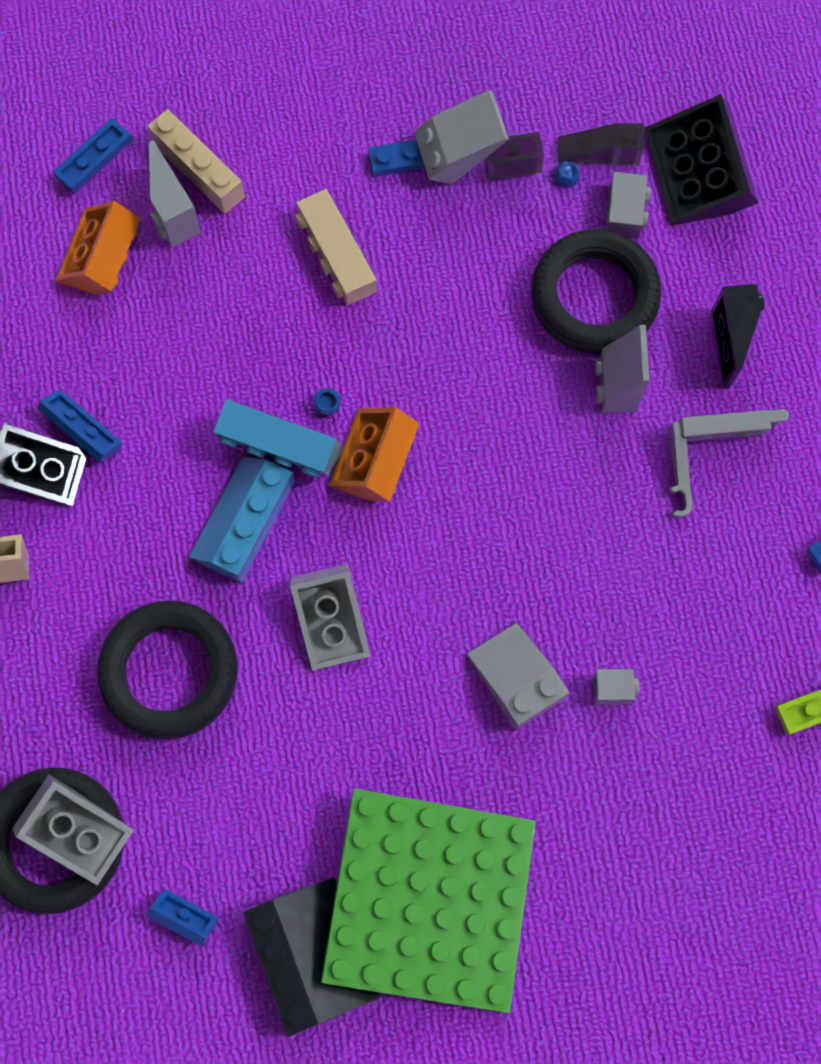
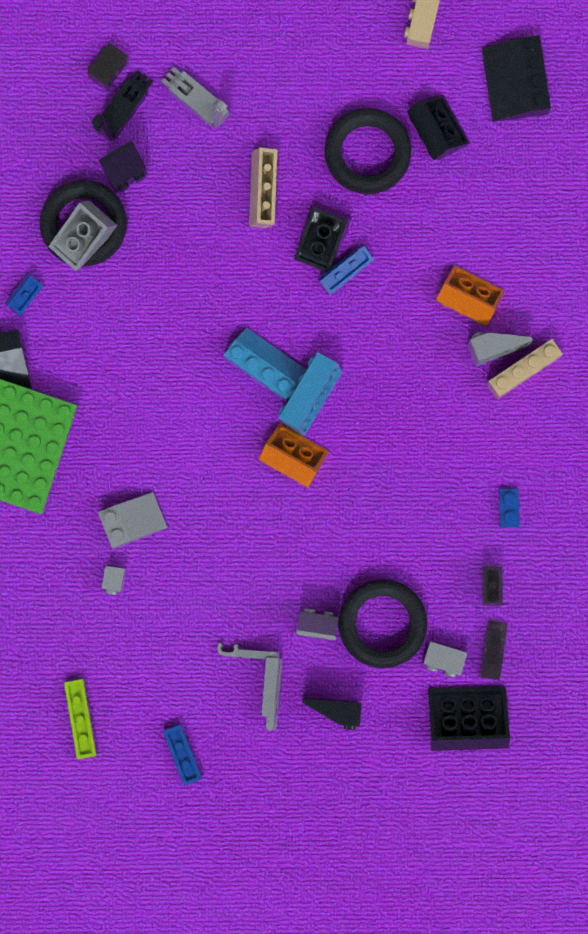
camera: 105 degrees right, 10 degrees up
blue plate [53,118,133,194] -> none
black tyre [97,601,238,740] -> none
light grey slope [290,563,370,671] -> none
tan brick [295,189,377,306] -> none
blue piece [314,388,341,415] -> none
light grey slope [414,90,509,184] -> none
blue piece [554,161,580,188] -> none

